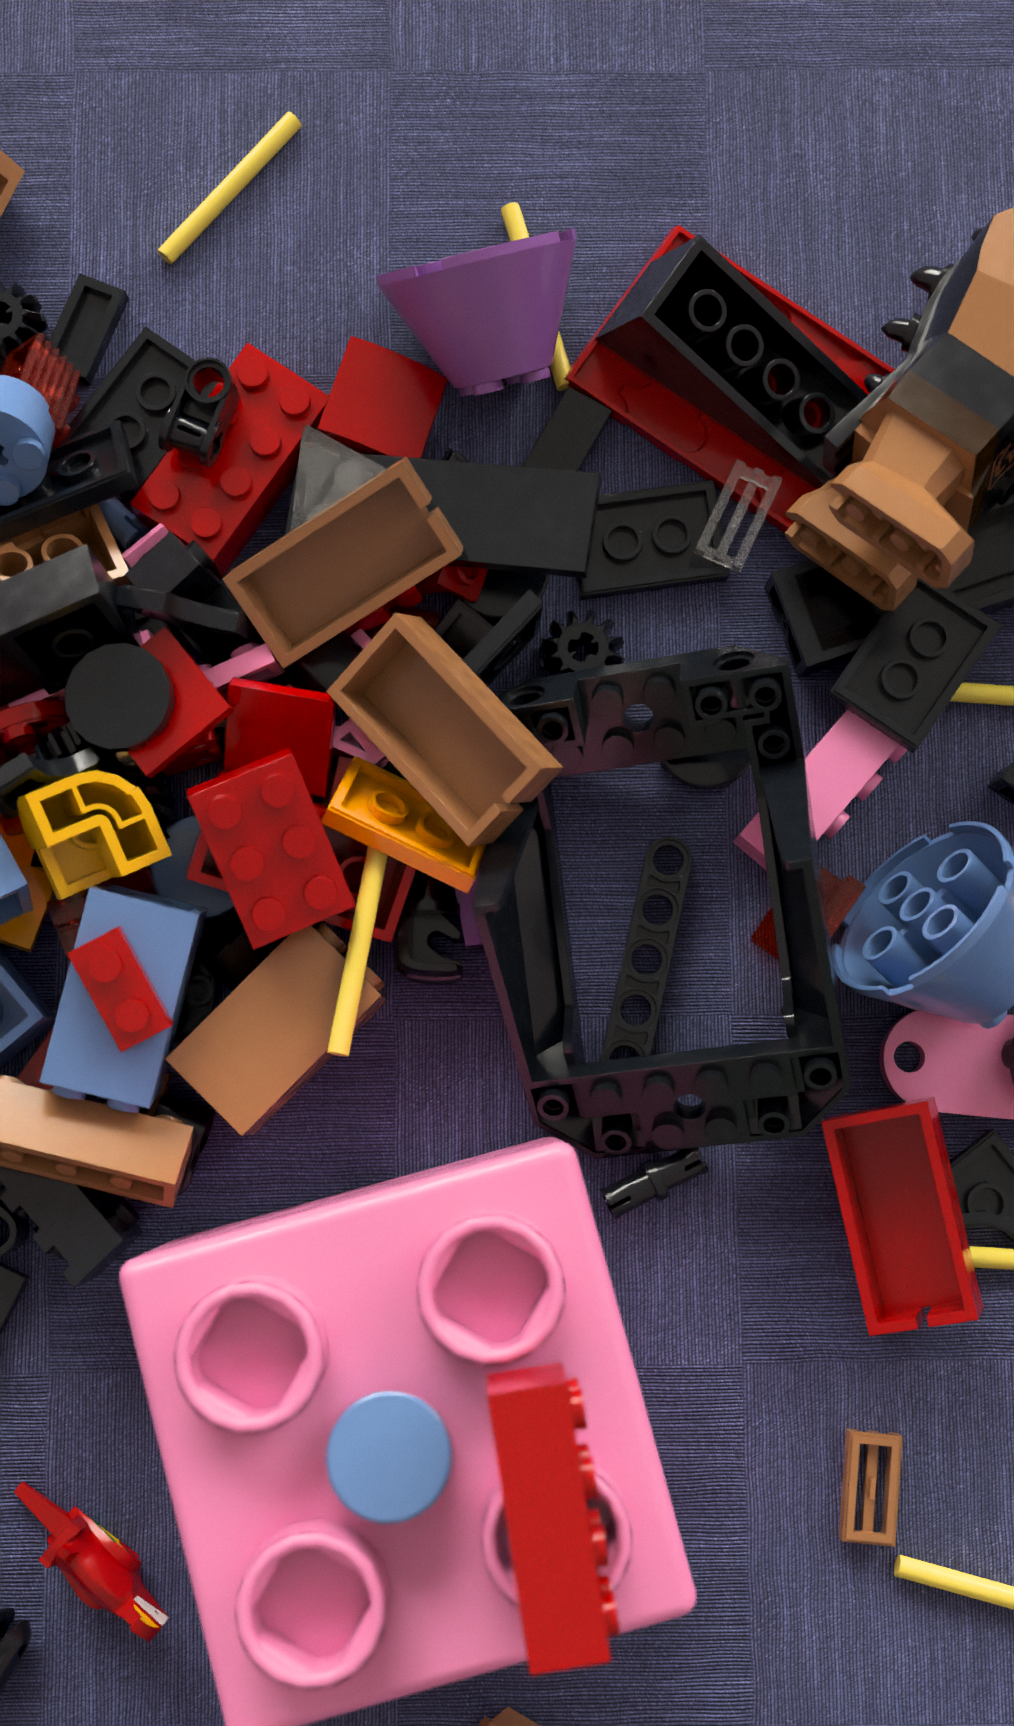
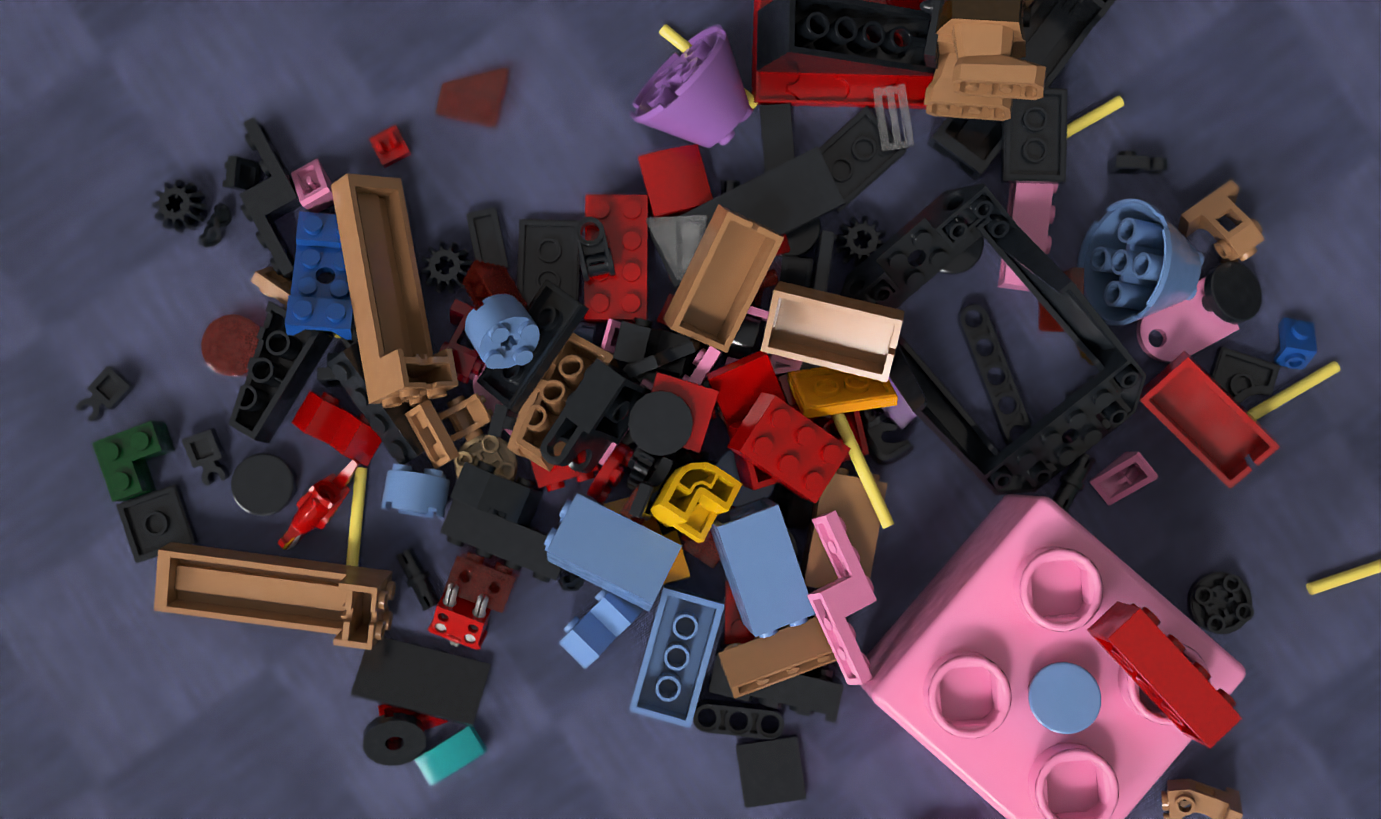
camera: 30 degrees left, 5 degrees up
red plate [67,925,173,1052] -> none
light yellow piece [157,112,302,265] -> none
medium nougat tile [838,1428,903,1547] -> none
none -> red tile [369,125,412,168]
none -> clear red wing [435,68,510,129]
none -> bright pink bracket [807,510,877,685]
none -> bright pink slope [1090,451,1159,506]
none -> black tile [1187,571,1254,634]

